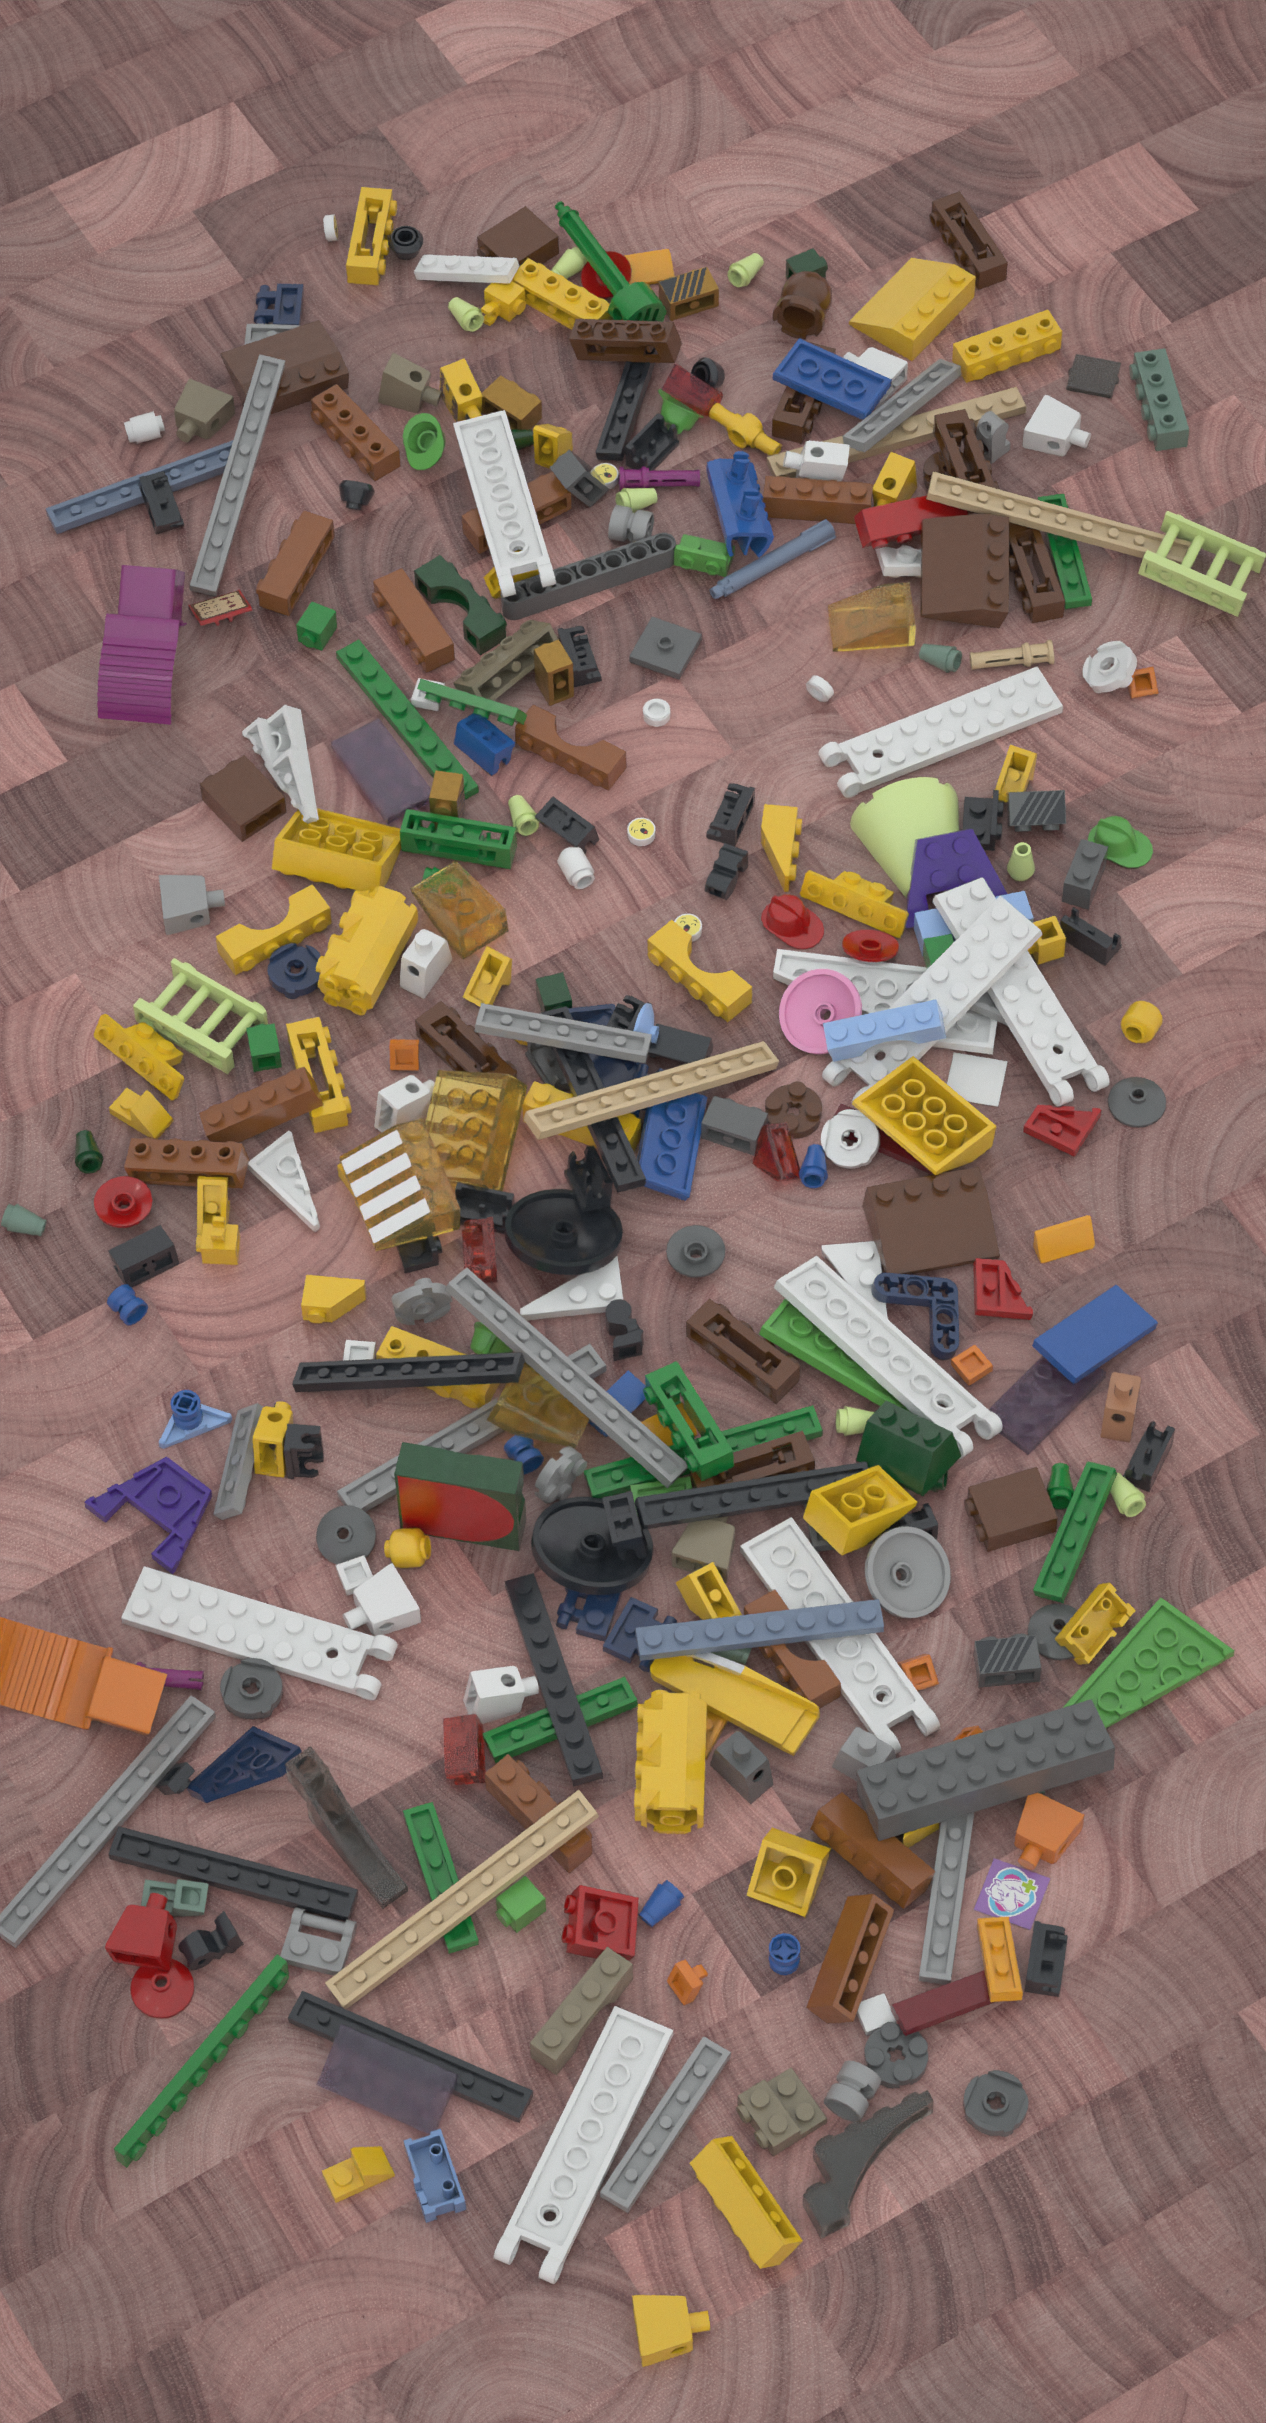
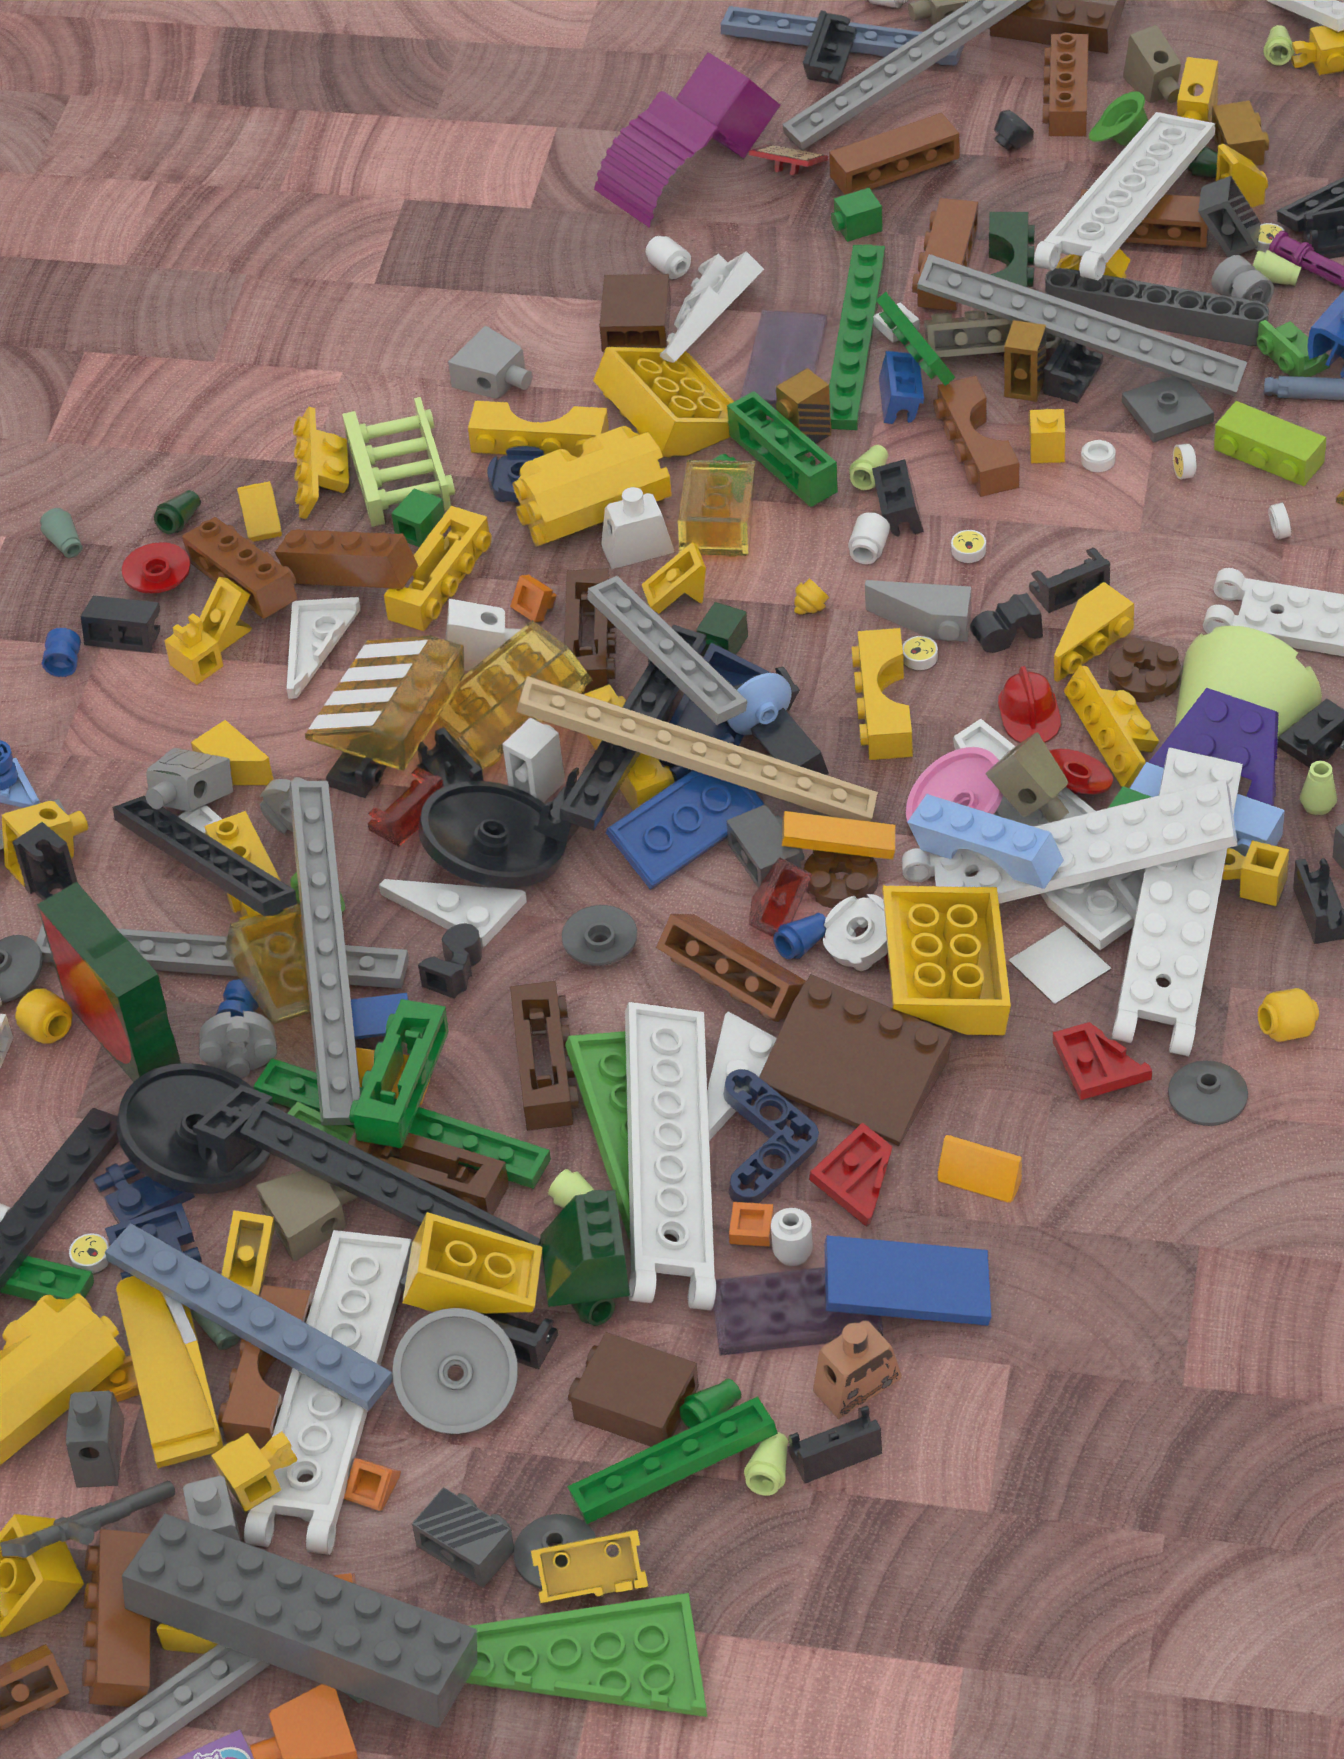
camera: 45 degrees right, 10 degrees down
none -> dark grey piece [0,1481,175,1558]
none -> tile [69,1233,109,1274]
none -> light grey torso [146,748,233,811]
none -> yellow brick [211,1431,298,1512]
none -> white brick [503,718,565,802]
none -> white brick [646,236,691,279]
none -> dark orange brick [656,914,806,1022]
none -> white brick [771,1208,813,1266]
none -> light orange tile [782,811,895,860]
none -> yellow plate [794,578,830,615]
none -> light grey slope [865,580,972,642]
none -> light grey plate [917,254,1247,397]
none -> dark tan torso [985,732,1069,823]
none -> yellow slope [1028,409,1065,463]
none -> reddish brown plate [1108,637,1181,703]
none -> white tile [1173,444,1197,479]
none -> lime brick [1214,401,1327,486]

